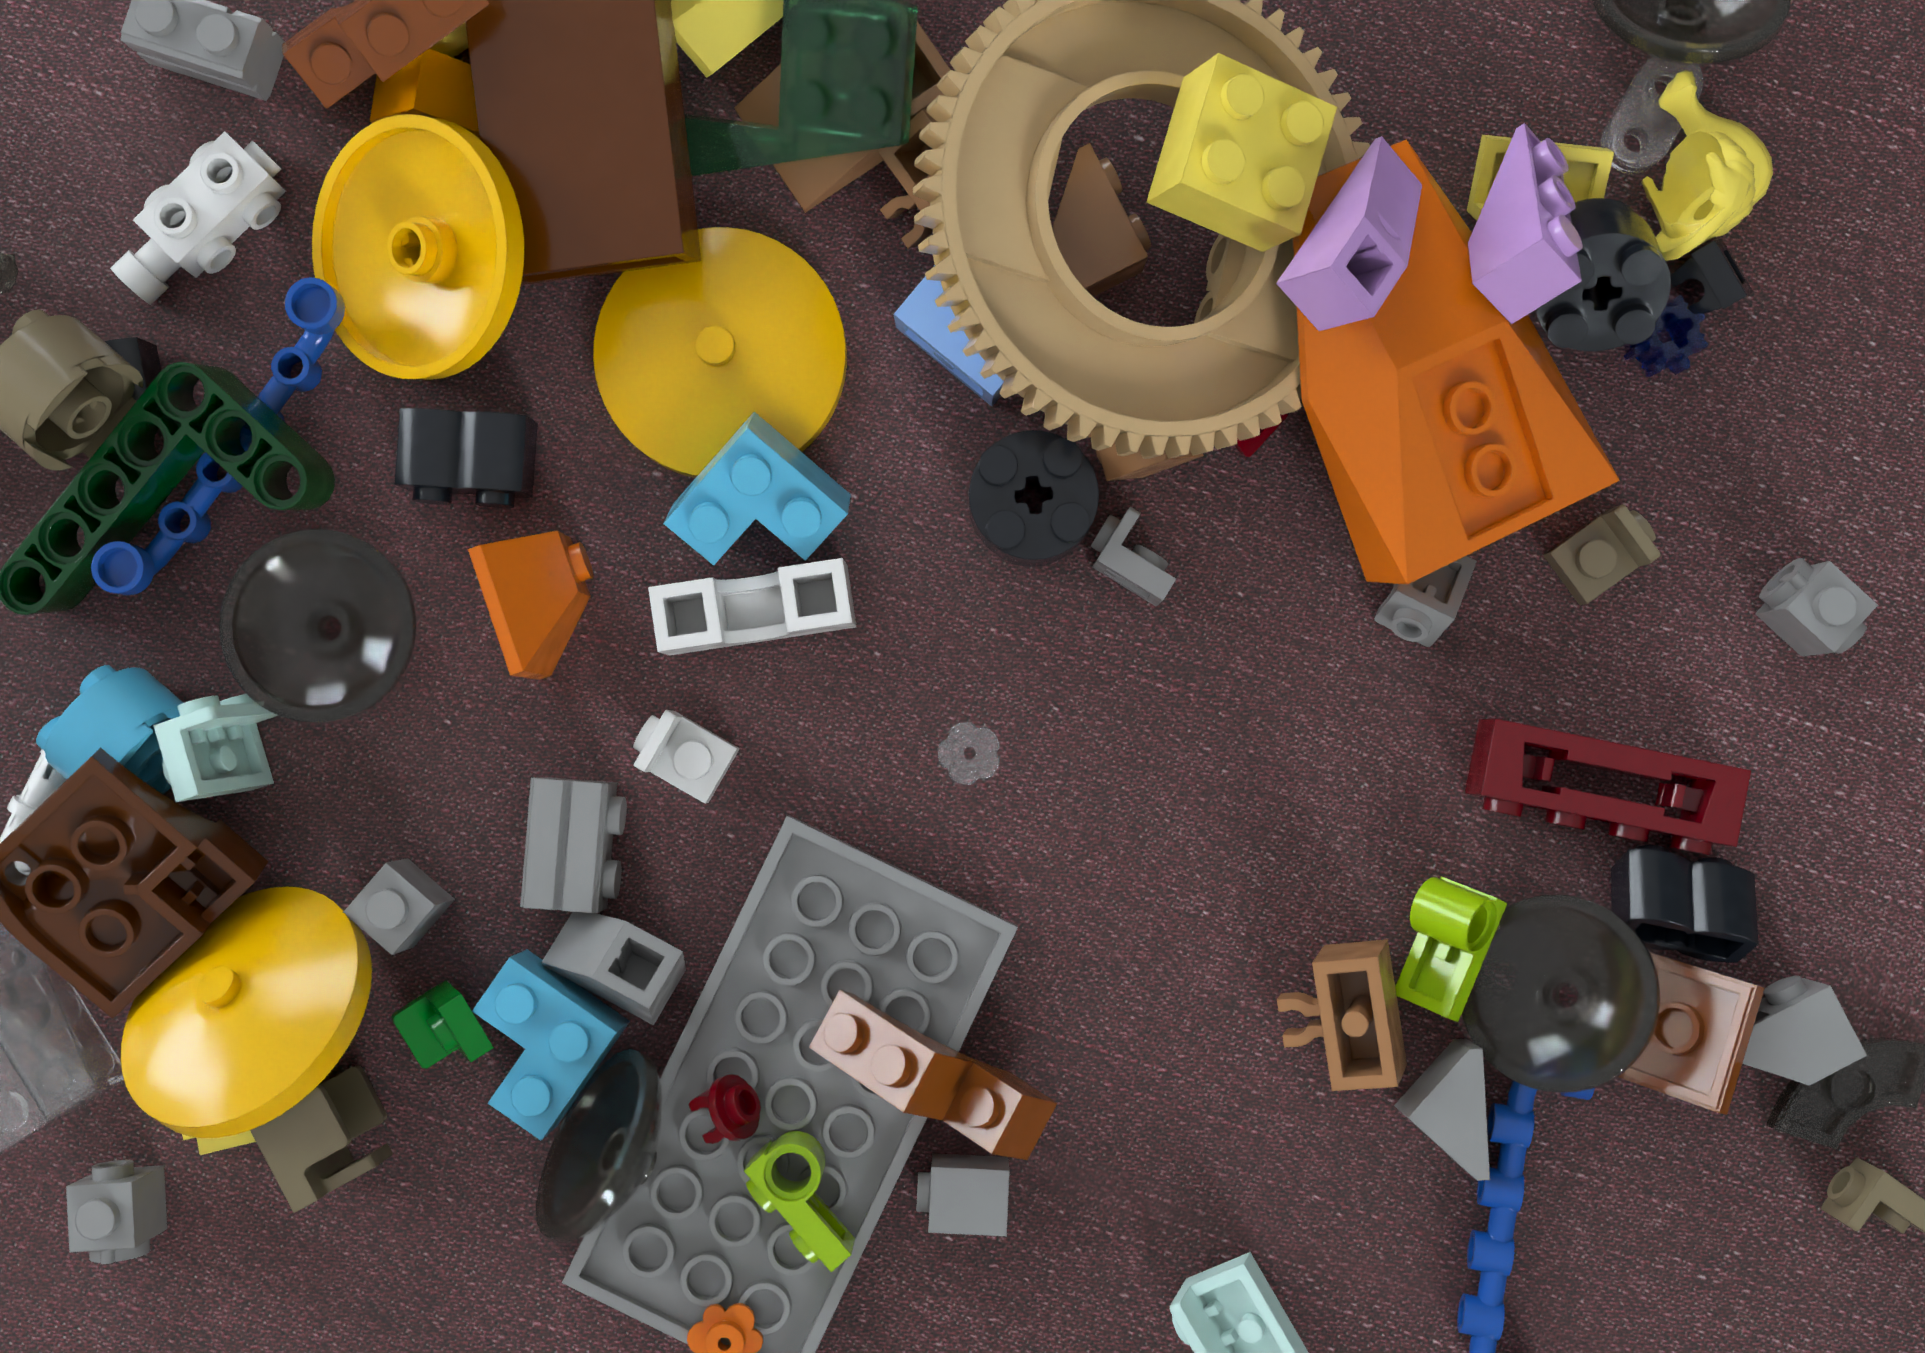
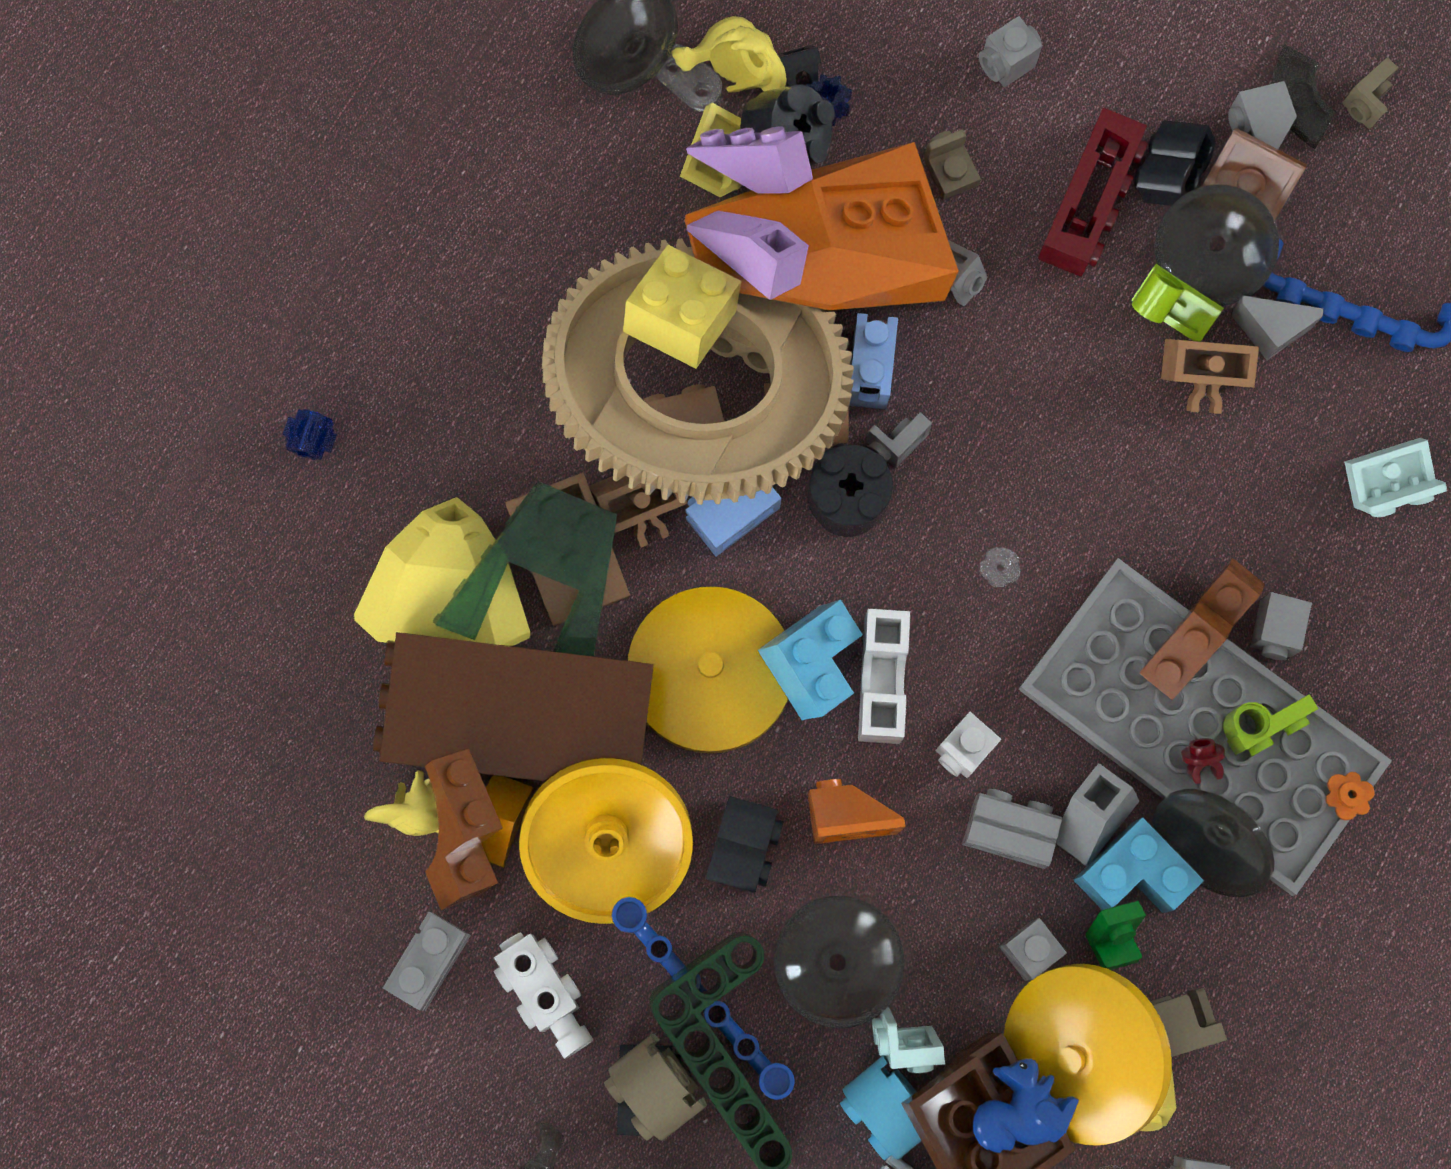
camera: 85 degrees left, 10 degrees down
none -> light blue brick [849,313,898,410]
none -> blue animal [973,1059,1079,1153]

